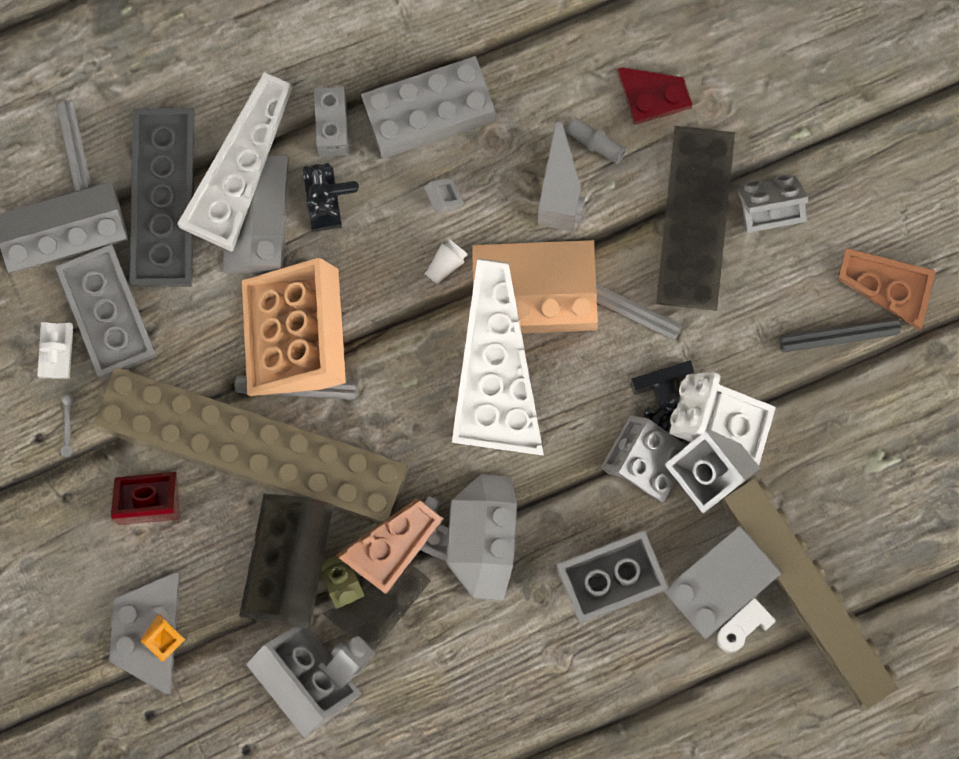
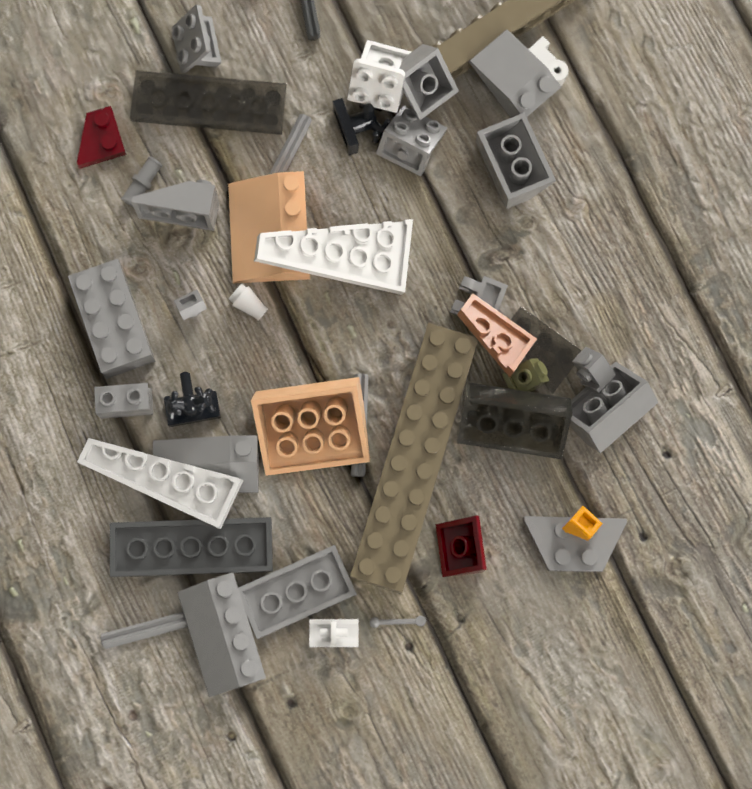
camera: 100 degrees left, 0 degrees up
light grey wedge [446,474,517,601] -> none

